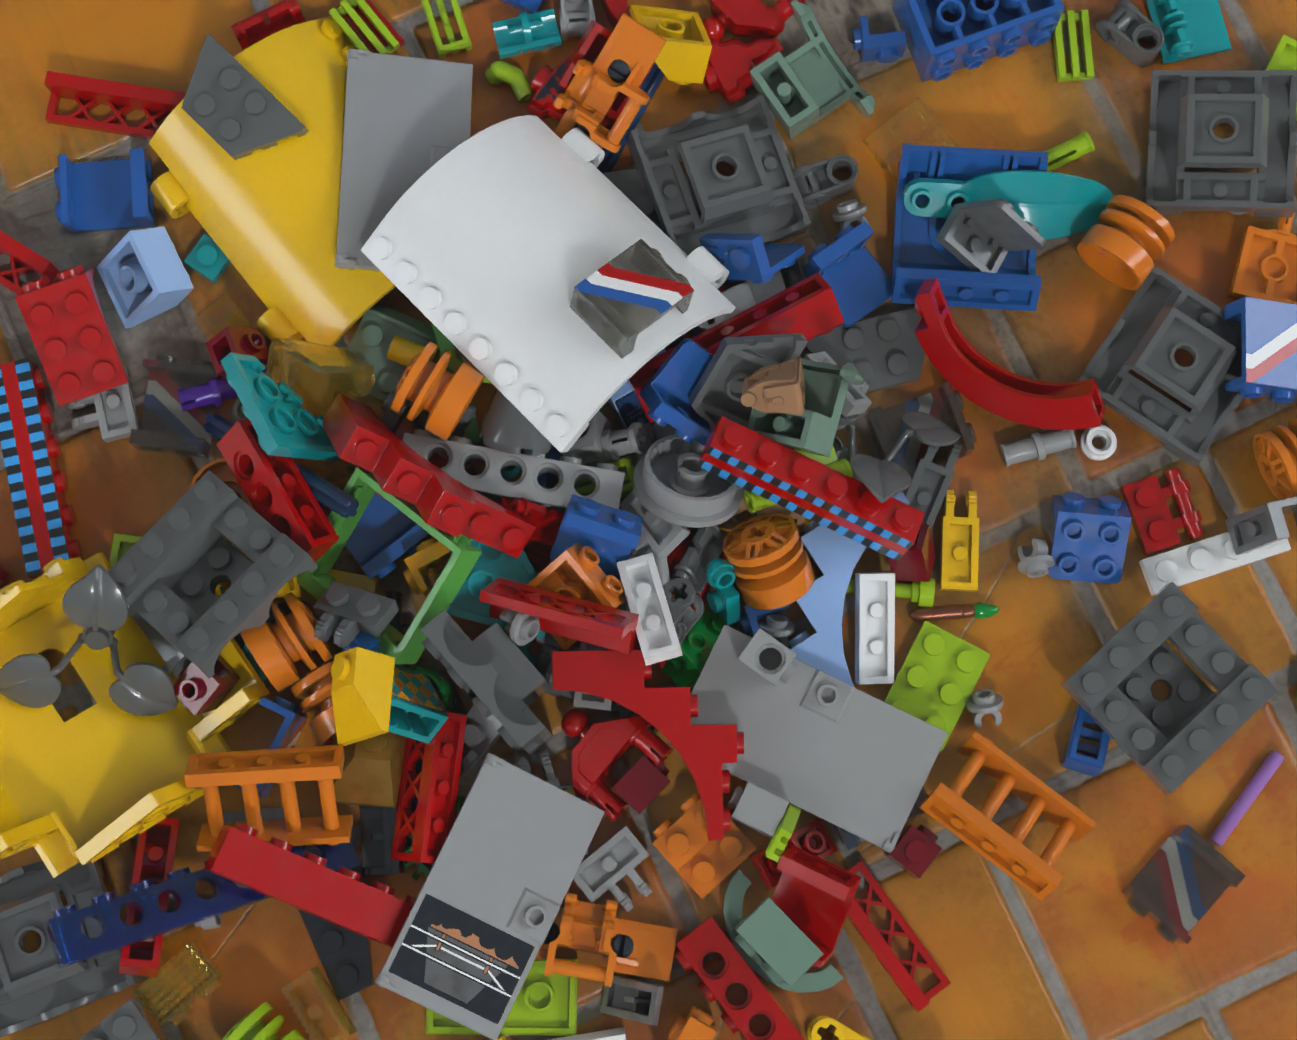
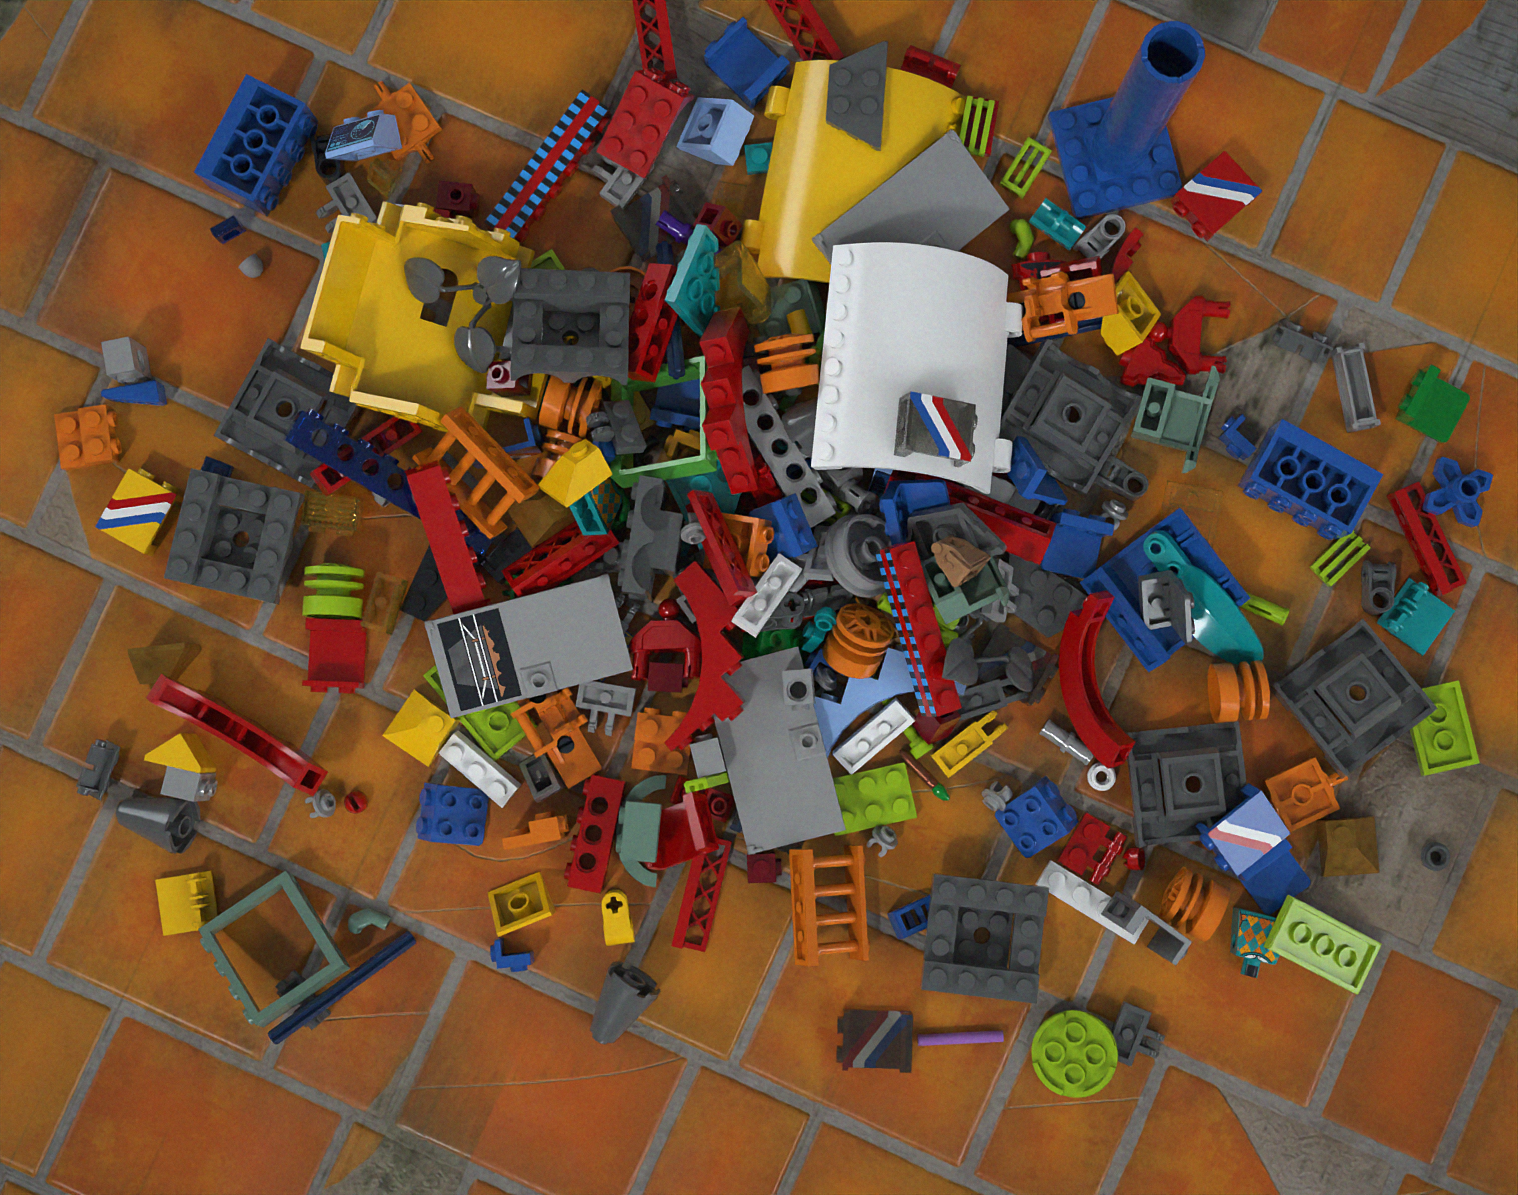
camera: 55 degrees right, 5 degrees up
none -> red hinge [1122,848,1145,871]

